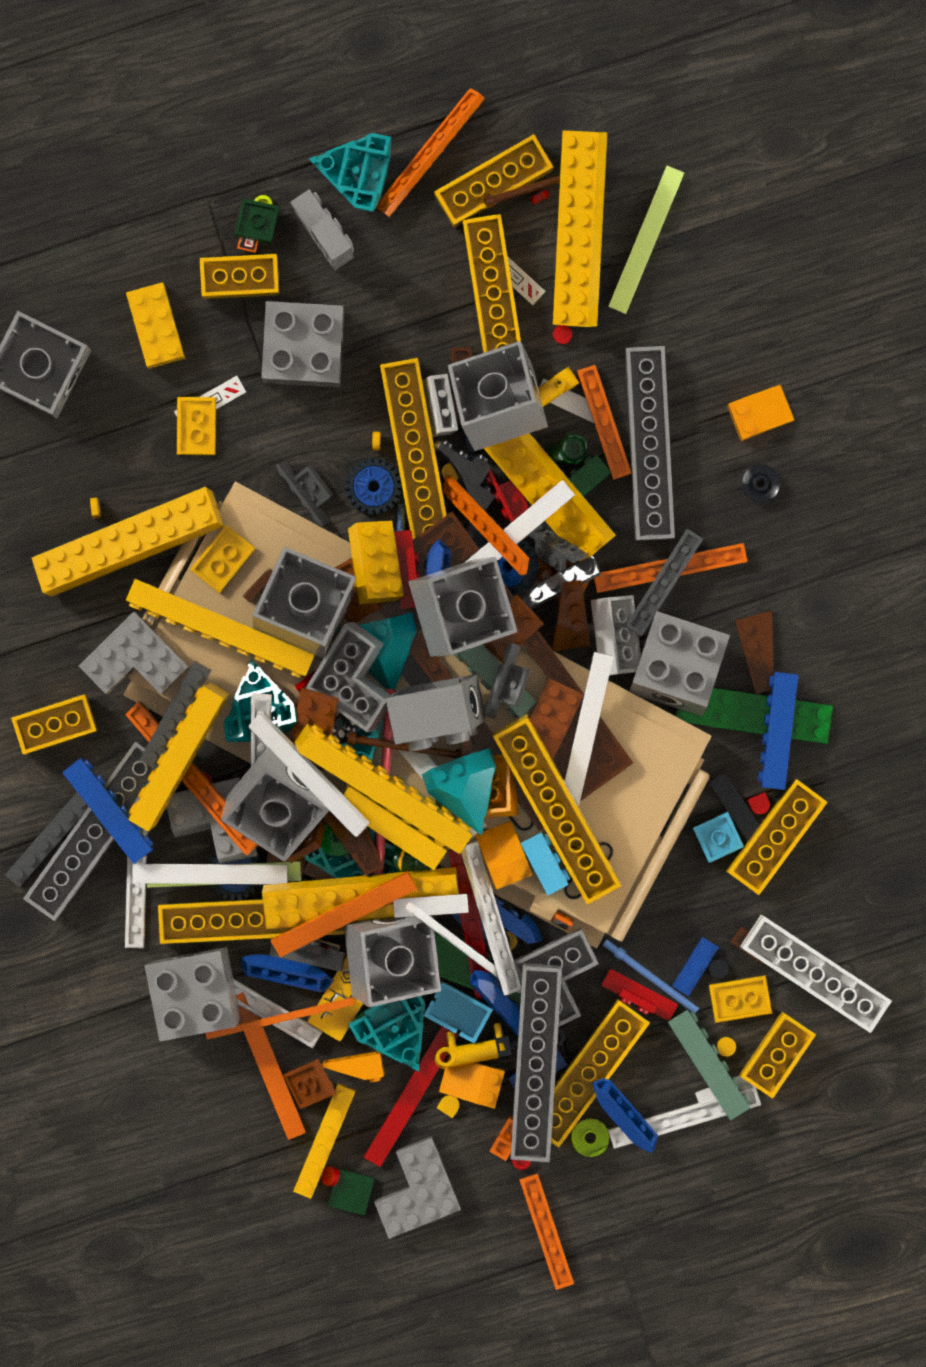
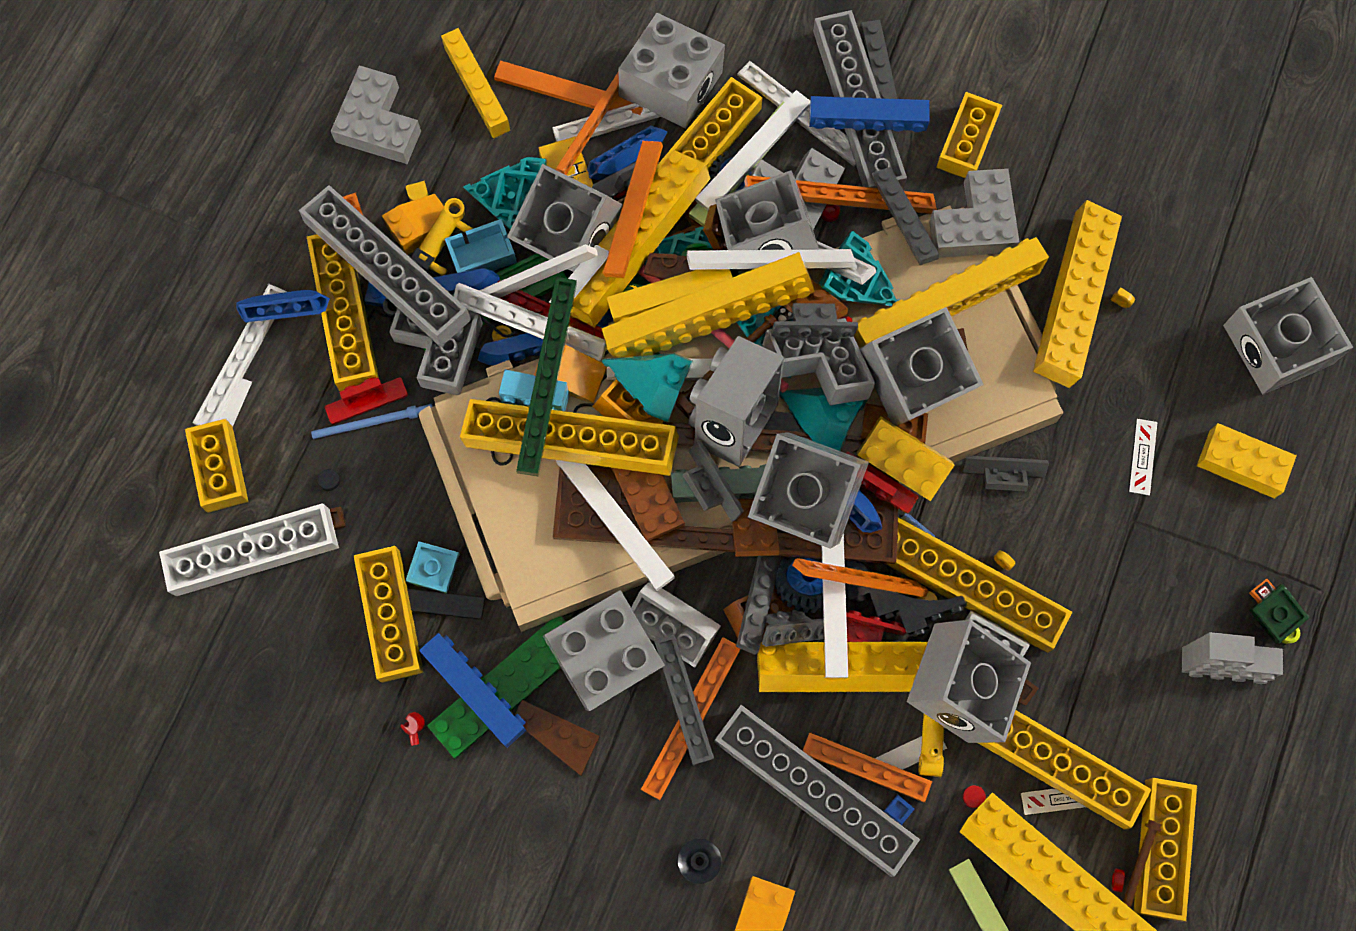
camera: 135 degrees right, 15 degrees down
yellow brick [128,682,230,832] -> none
yellow tile [177,397,216,455] -> none
yellow tile [190,525,256,594] -> none
yellow brick [200,254,280,299] -> none
light grey brick [262,301,345,387] -> none
dark orange plate [283,1059,336,1109] -> none
teal wedge [309,133,391,212] -> none
red tile [321,1166,340,1186] -> none
light orange slope [322,1051,384,1082] -> none
dark green tile [328,1168,375,1216] -> none
wheel [345,458,402,515] -> none
red tile [364,1026,459,1167] -> none
orange plate [376,88,485,217] -> none
orange plate [519,1173,574,1290] -> none
dark green hair [549,433,588,465] -> none
orange slope [550,910,574,931] -> none
reddish brown wing [551,580,590,652] -> none
dark green brick [568,455,611,497] -> none
lime tile [571,1118,610,1157] -> none
sand green brick [668,1010,751,1121] -> none
blue plate [672,937,719,996] -> none
yellow tile [709,975,772,1023] -> none
yellow tile [717,1037,736,1057] -> none
red tile [747,792,770,814] -> none
none -> red piece [400,712,425,746]
none -> dark green plate [516,277,577,477]
none -> dark grey bracket [771,303,858,338]
none -> blue tile [883,794,914,825]

